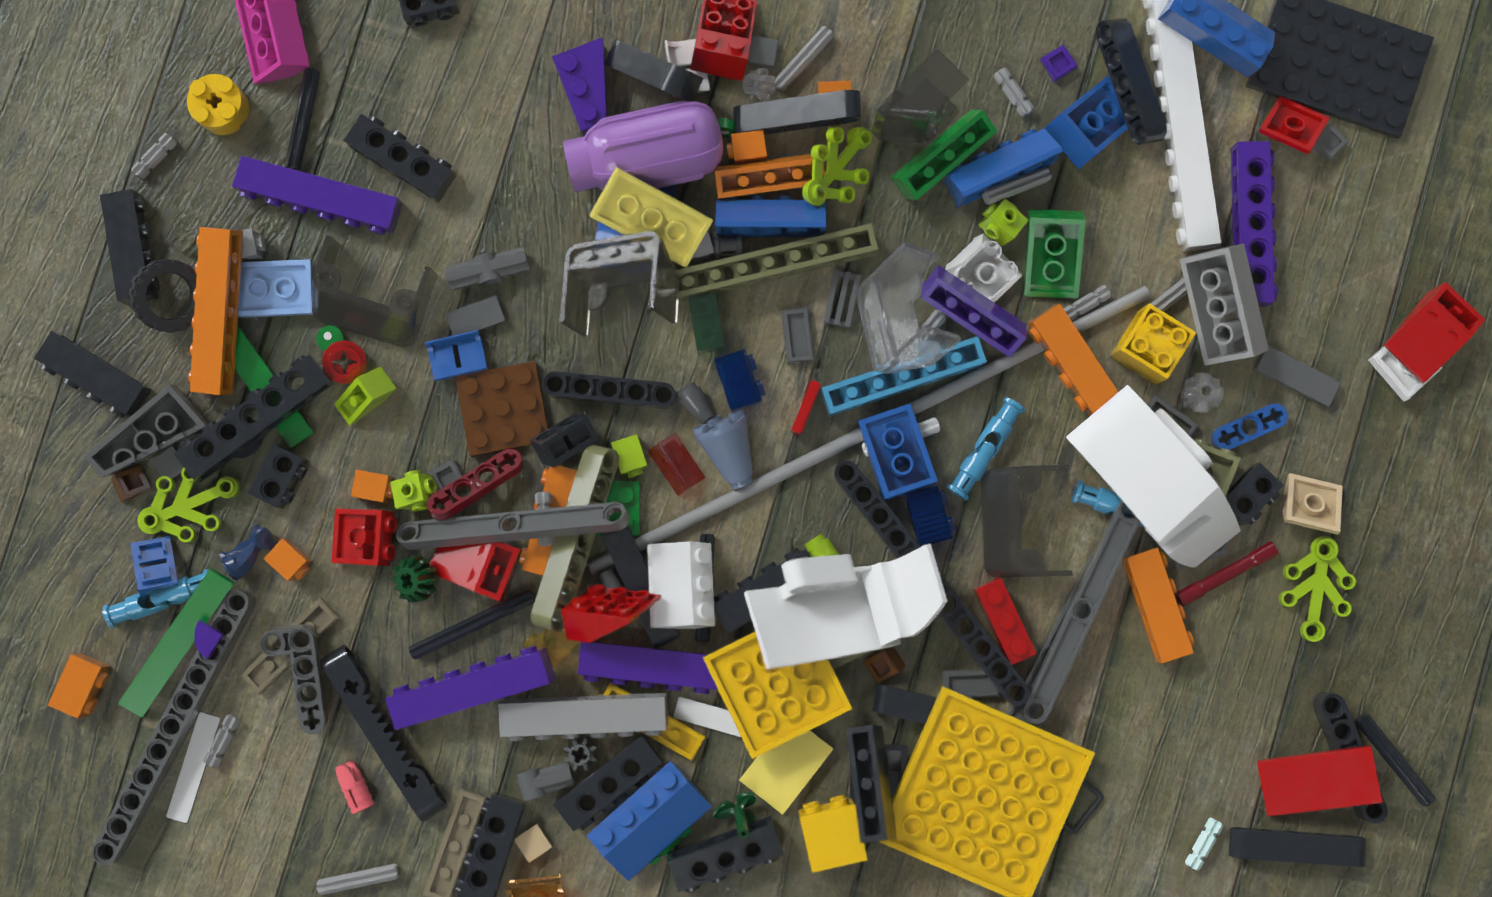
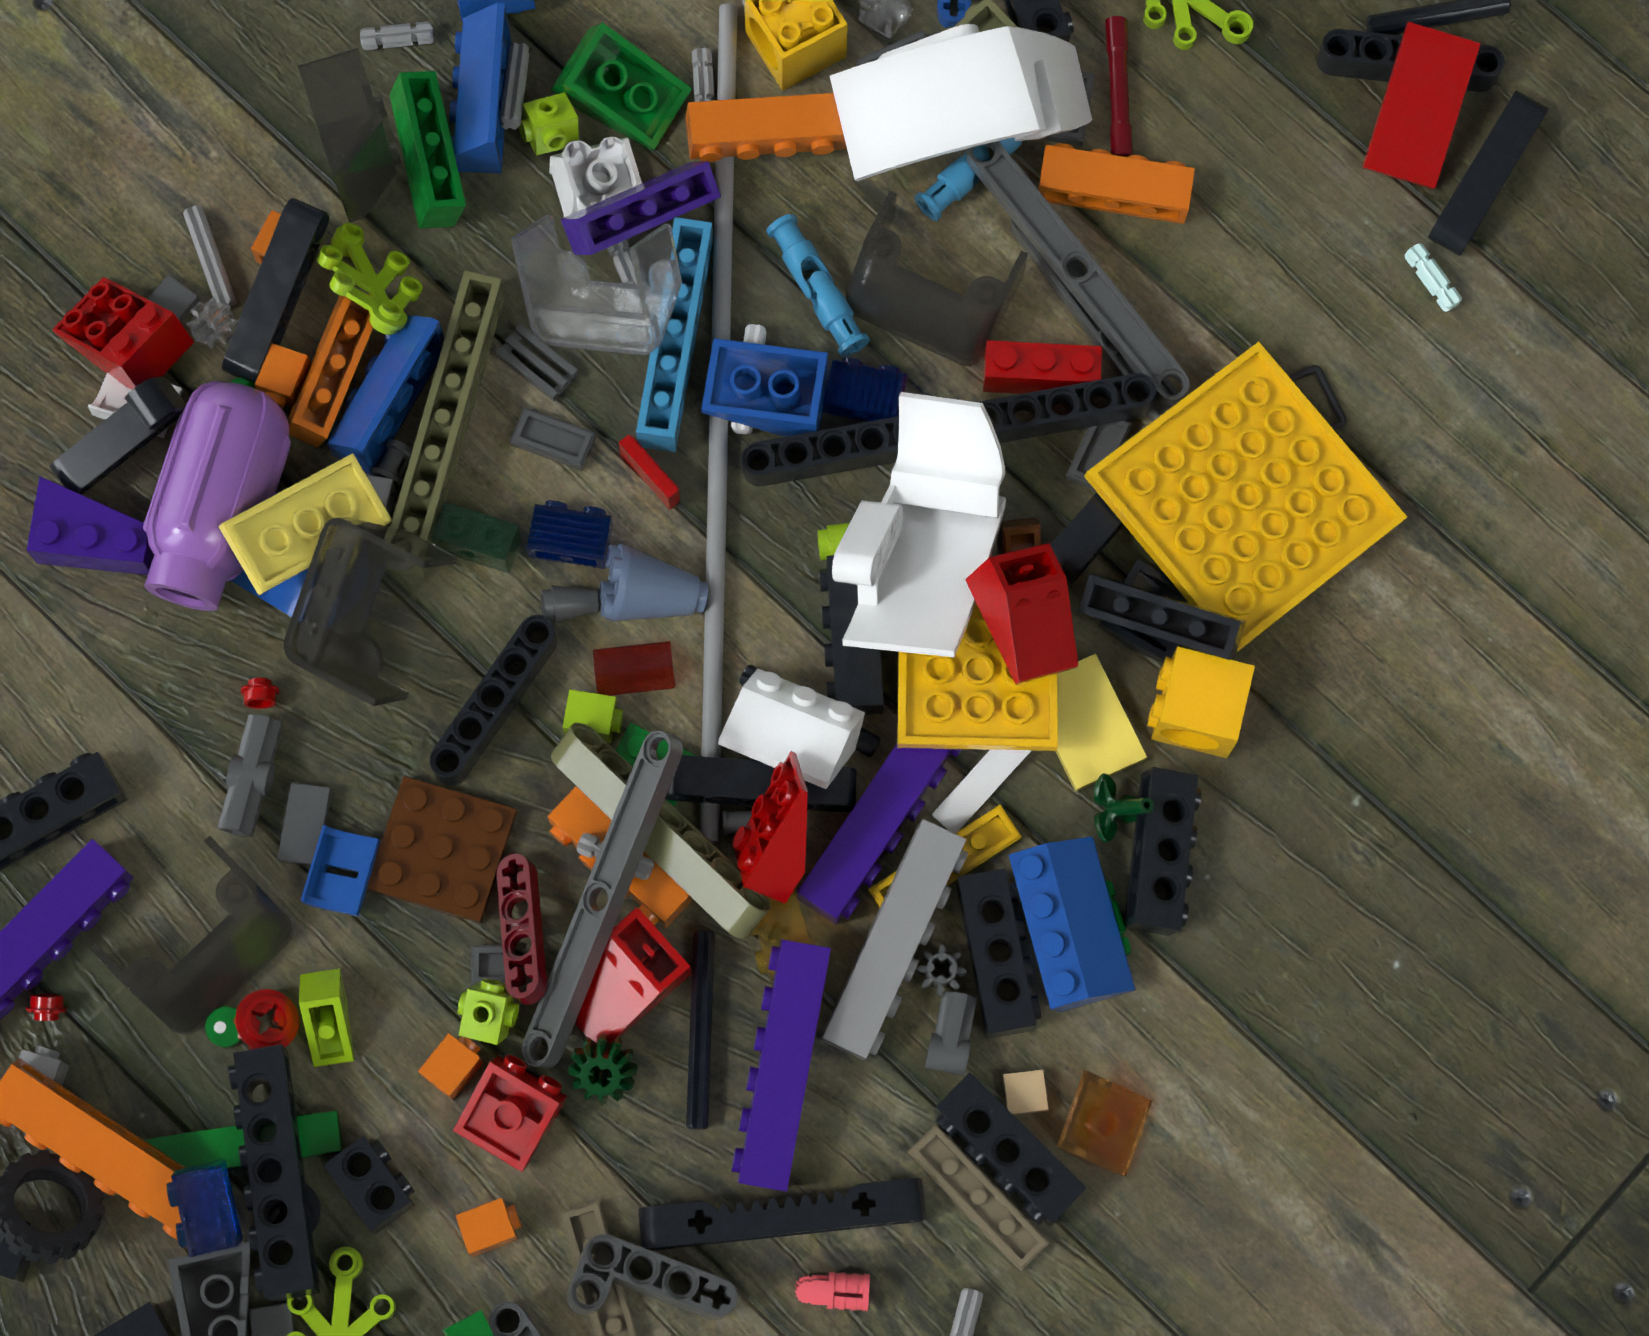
camera: 65 degrees left, 10 degrees down
dark blue animal [219,525,279,581] -> none
light blue plate [238,259,314,318] -> none
black brick [530,413,599,468] -> none
none -> red plate [26,994,67,1021]
none -> clear blue brick [167,1159,243,1257]
none -> red plate [240,678,280,709]
none -> red slope [965,543,1079,685]

